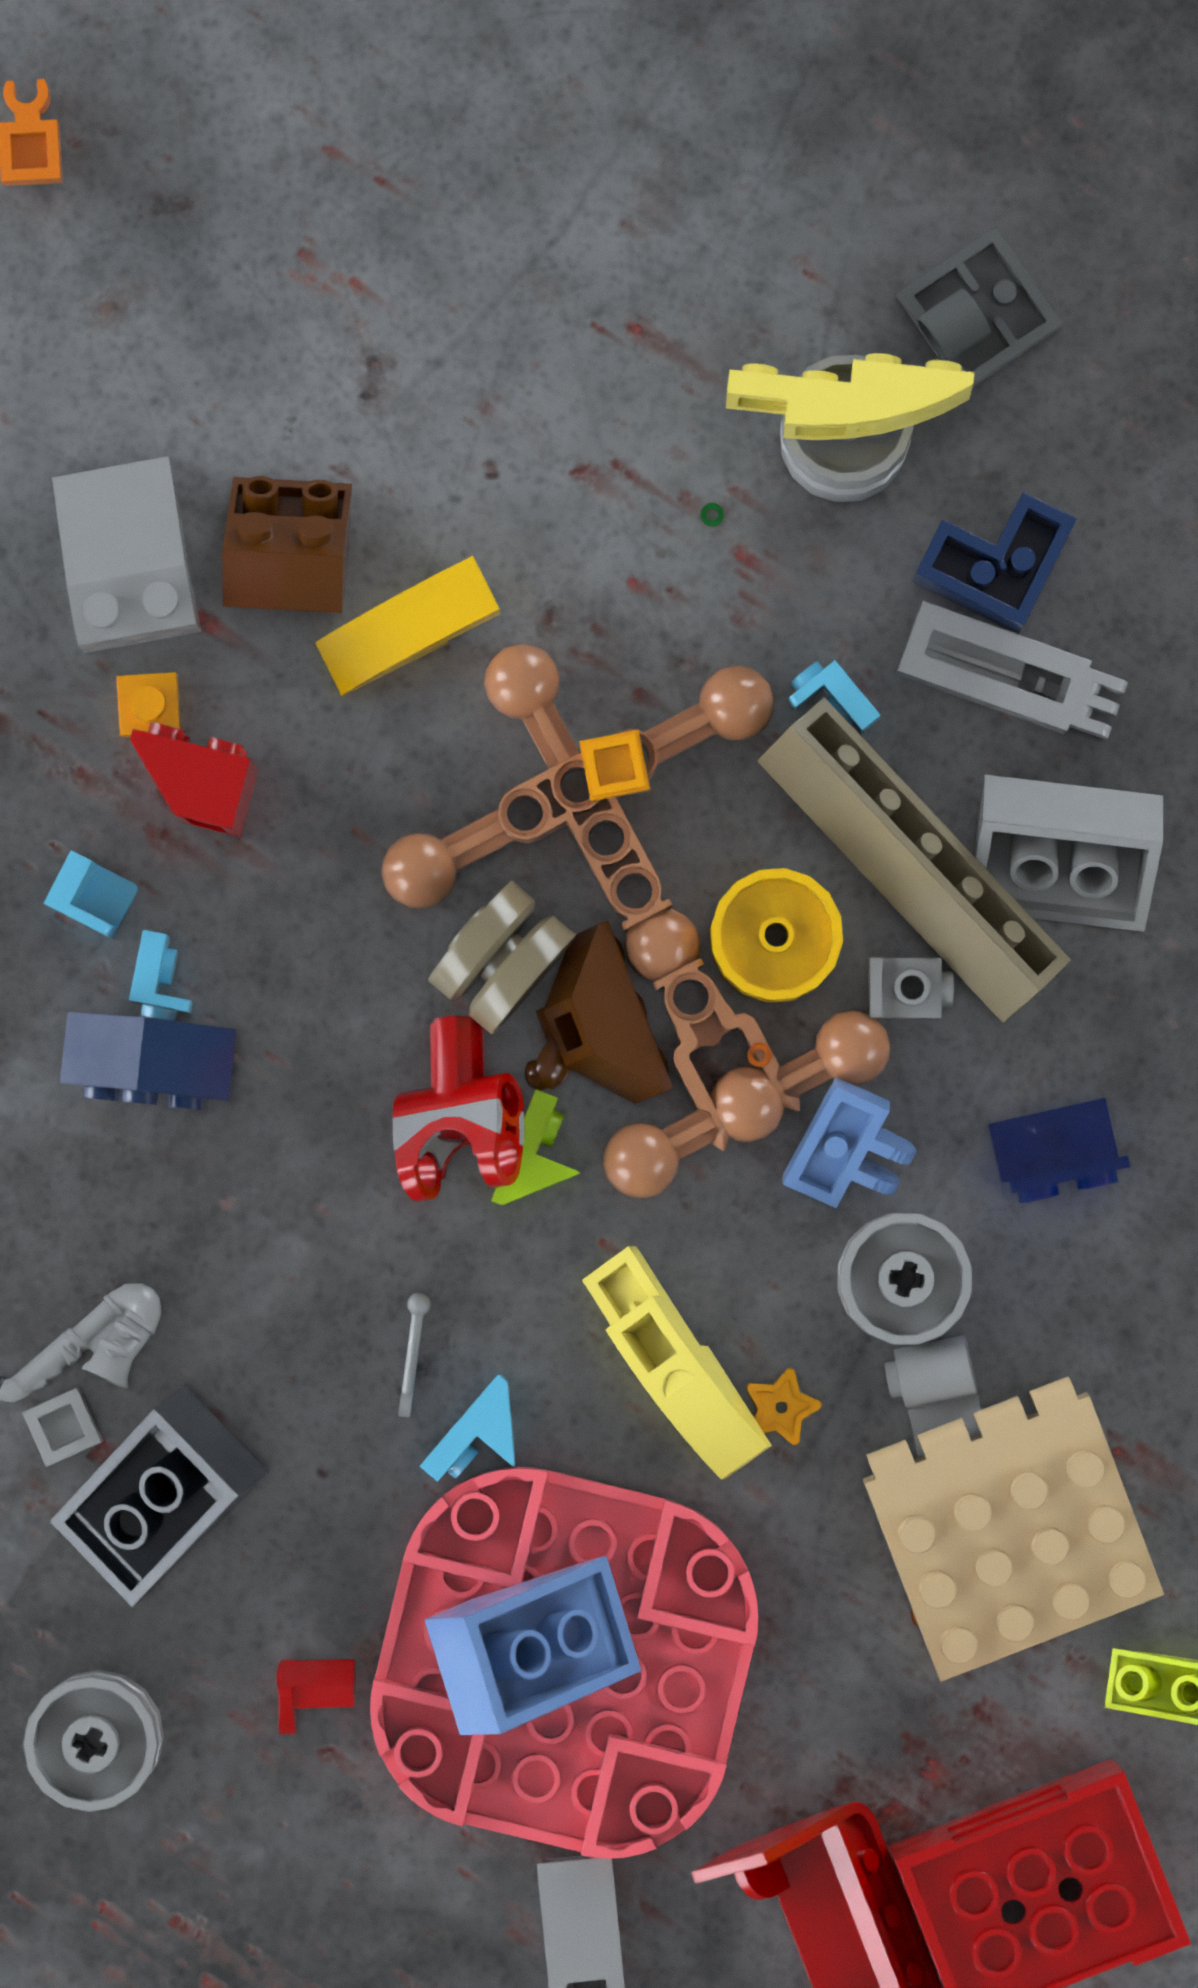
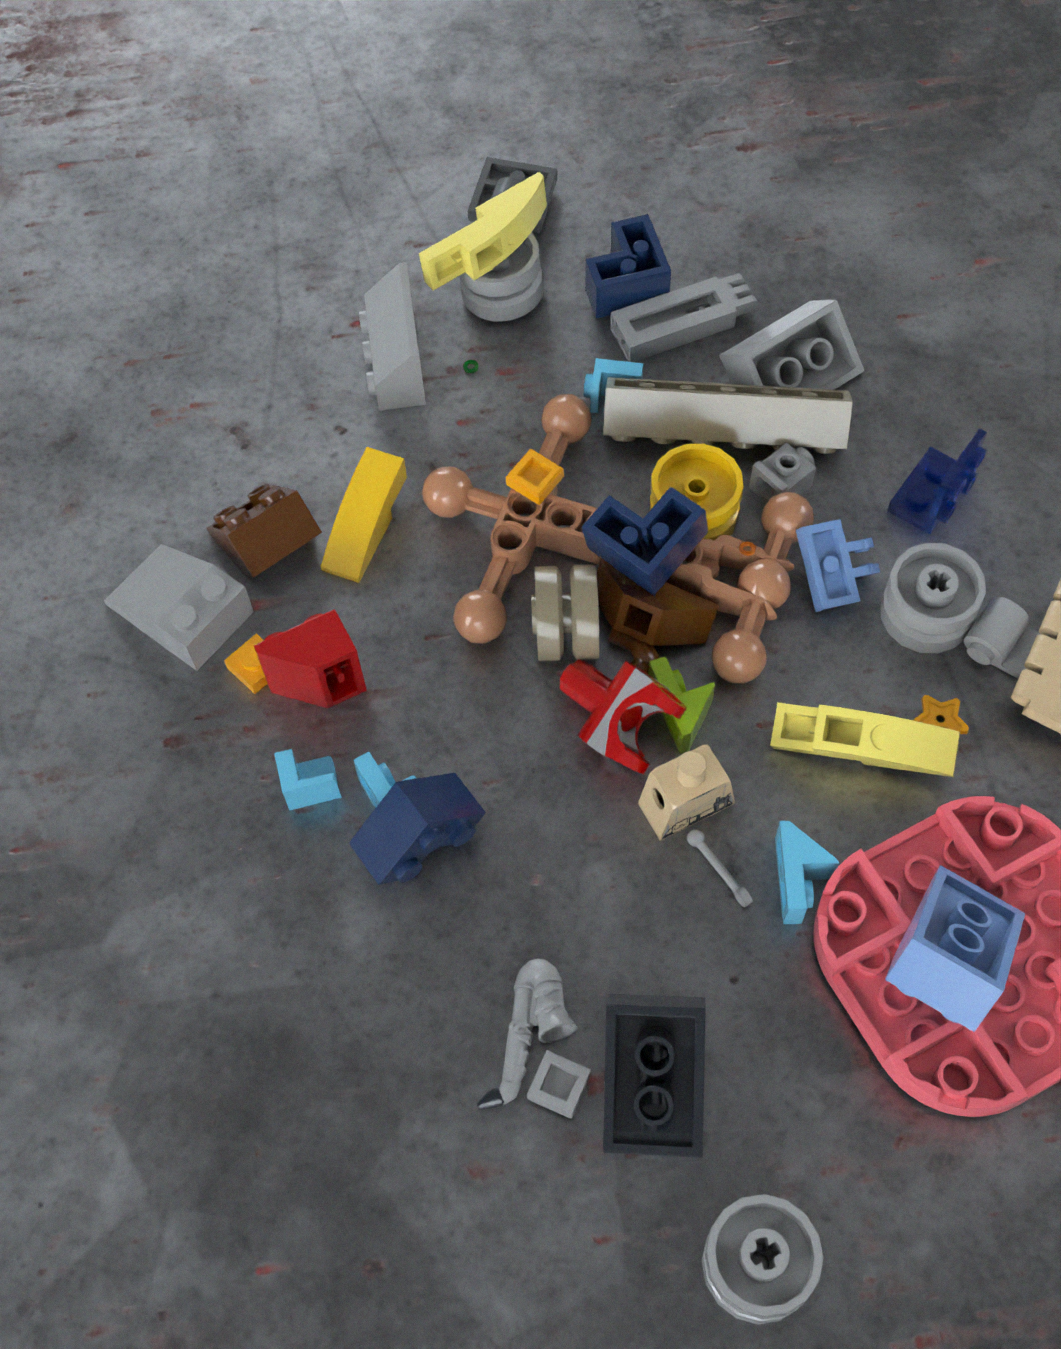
camera: 40 degrees left, 25 degrees down
red tile [276,1659,356,1735] -> none
none -> light grey slope [359,262,426,411]
none -> dark blue brick [582,487,708,596]
none -> tan torso [638,744,735,841]

